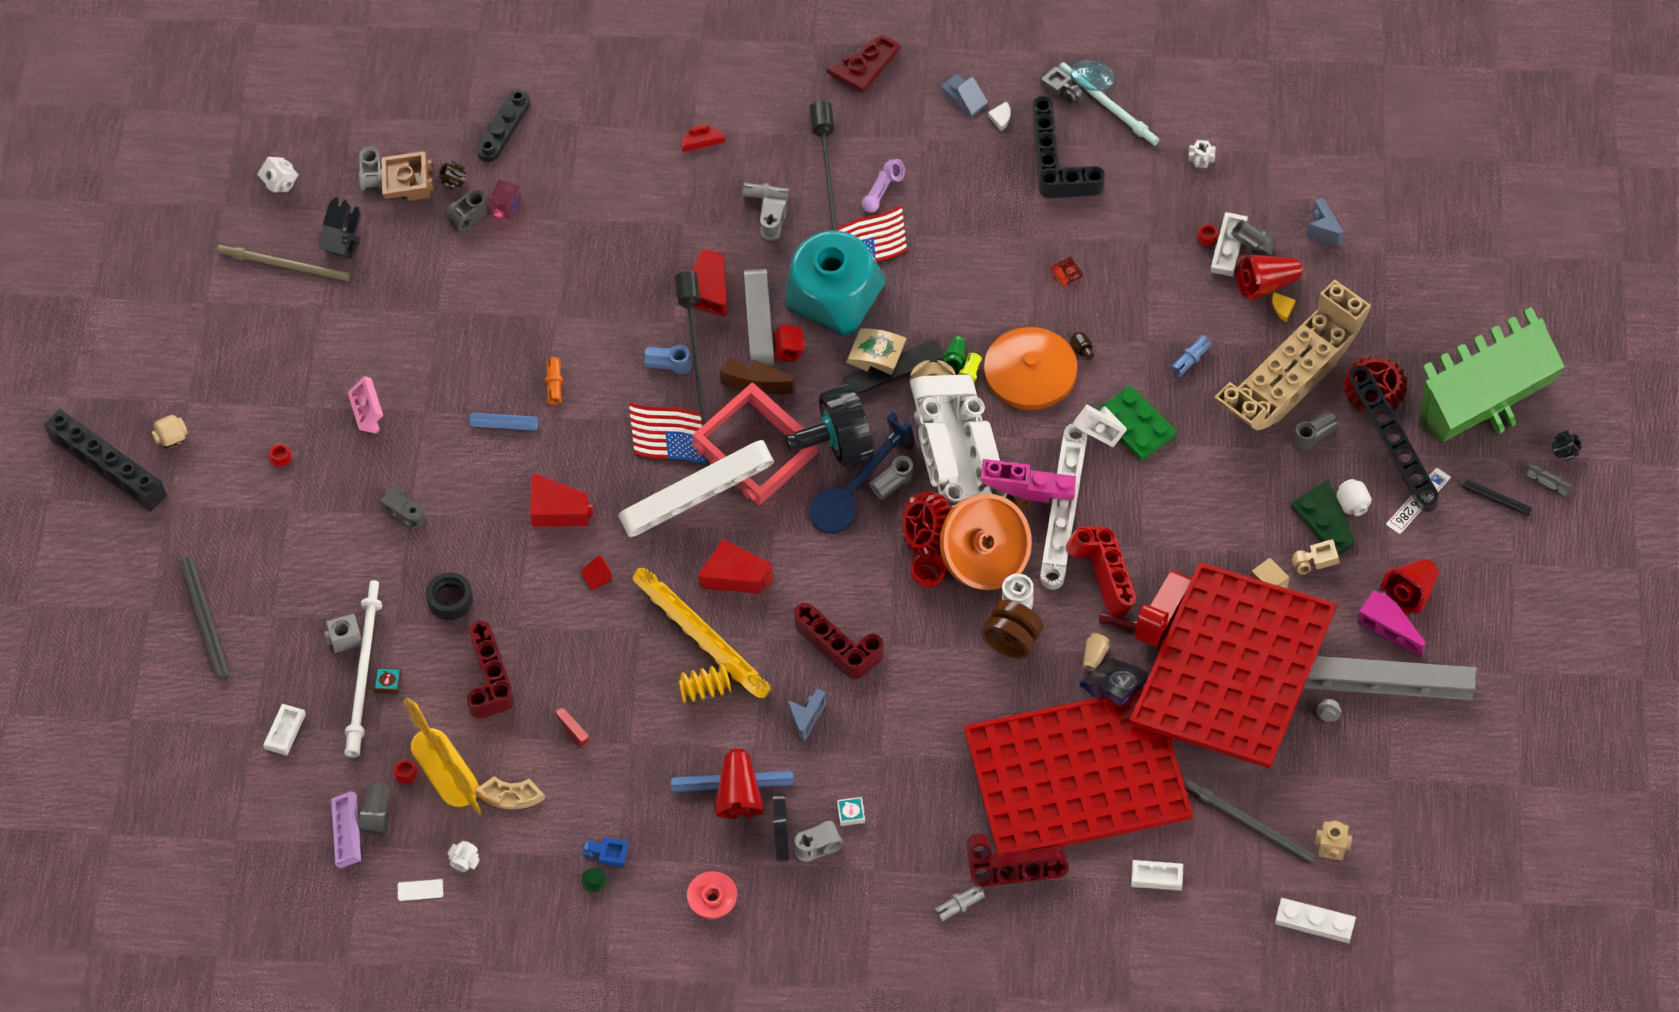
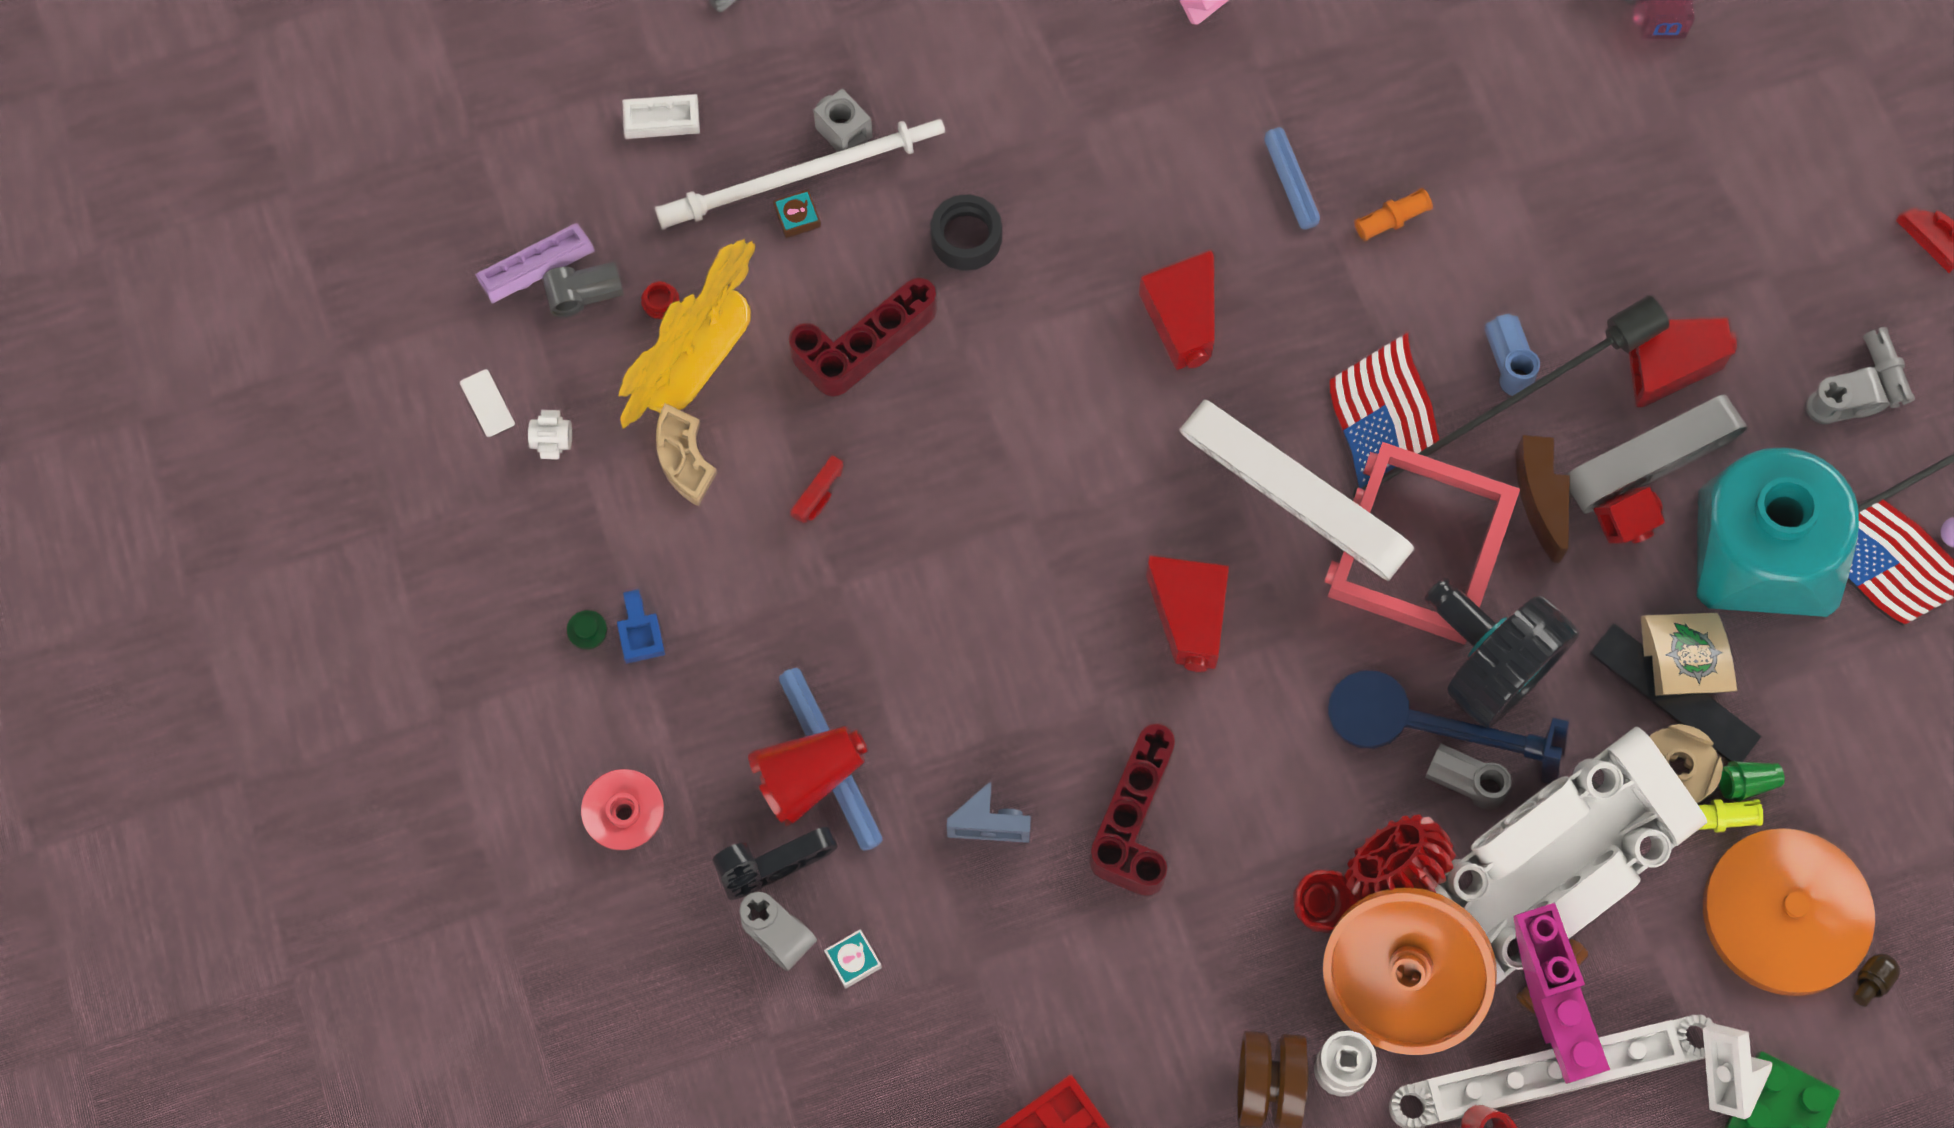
camera: 65 degrees right, 10 degrees up
dark grey leg [380,484,425,528] -> none
red slope [580,555,613,591] -> none
yellow plate [632,568,771,698] -> none
yellow piece [678,664,731,704] -> none

